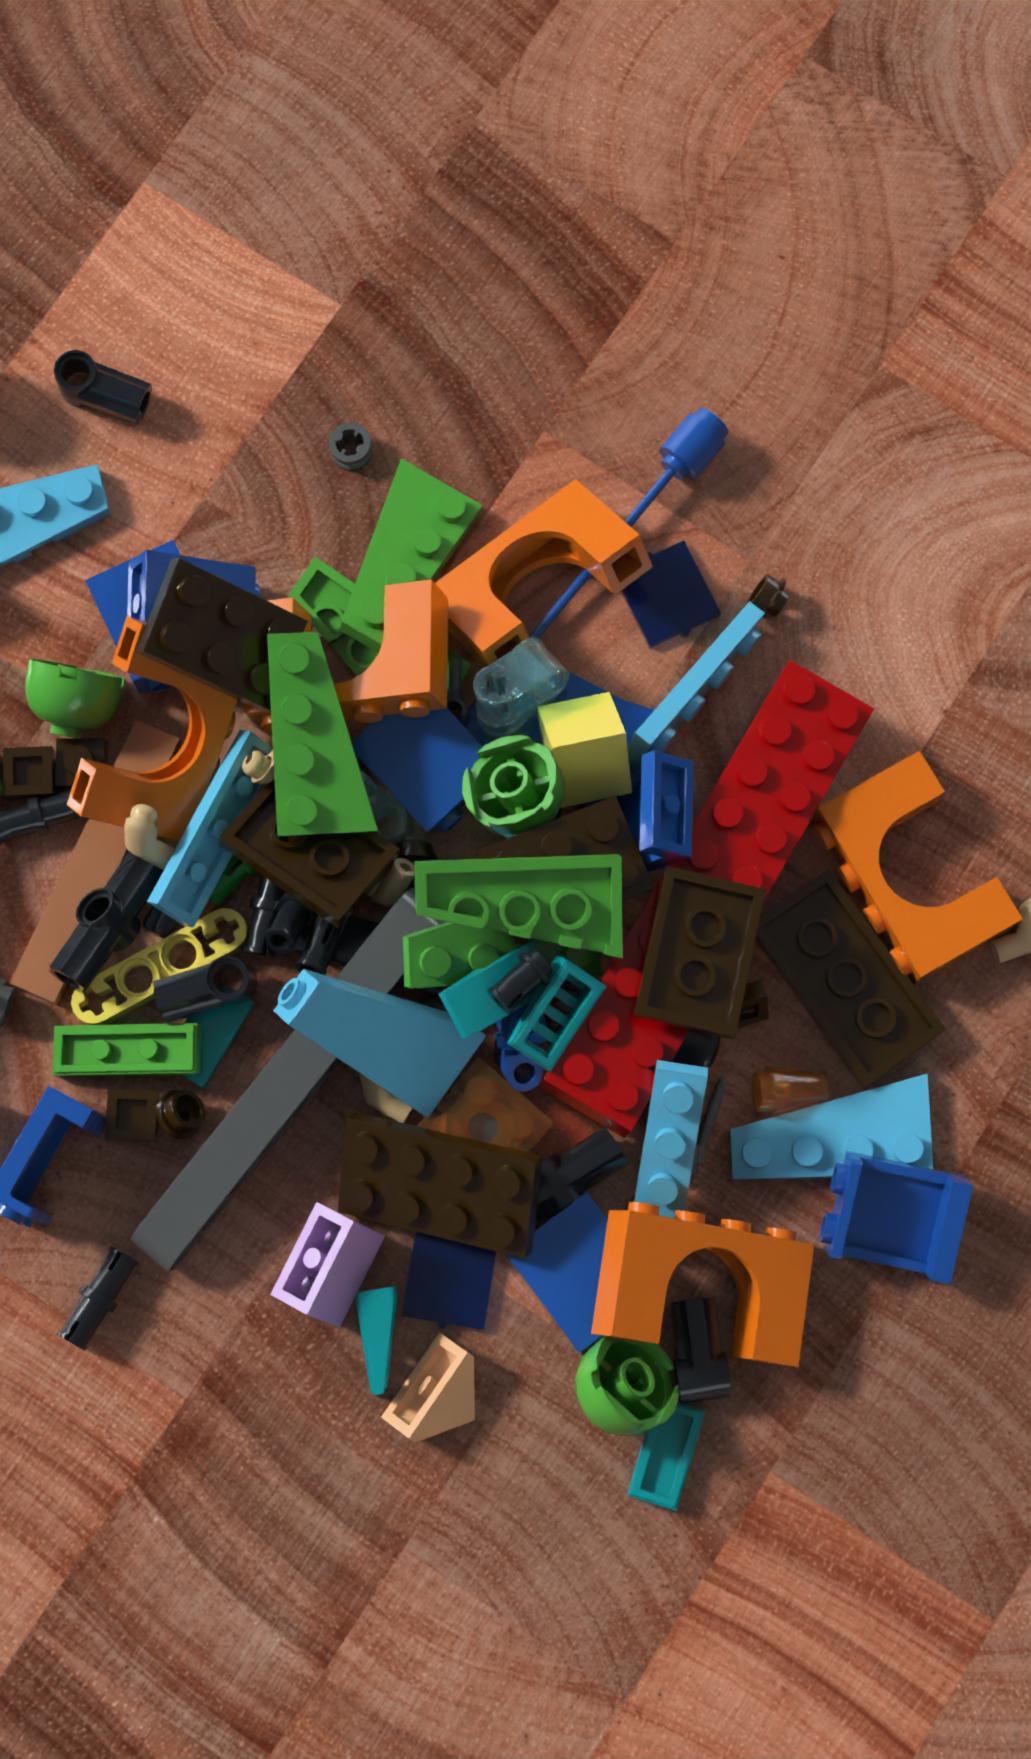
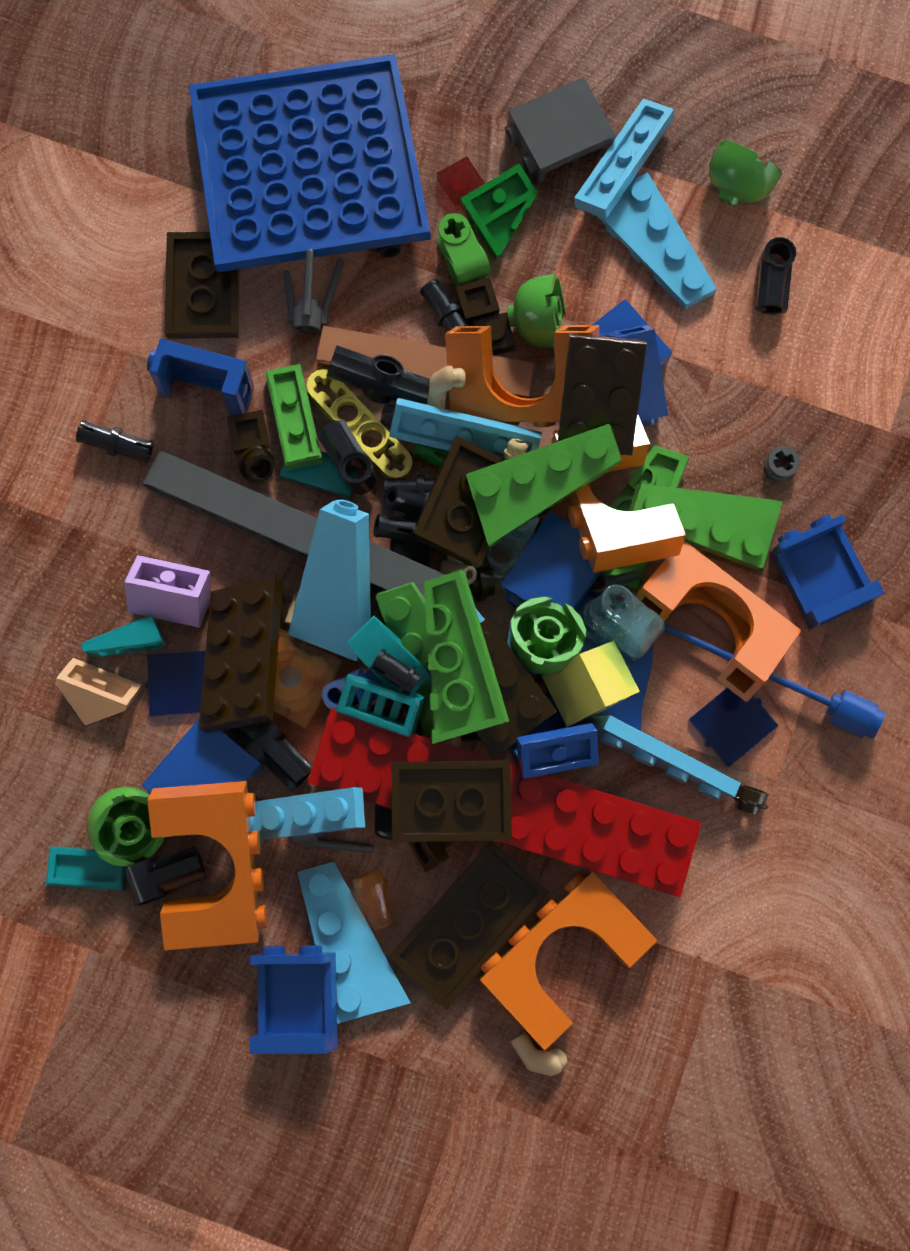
camera: 70 degrees right, 0 degrees up
none -> blue panel [770,514,884,630]

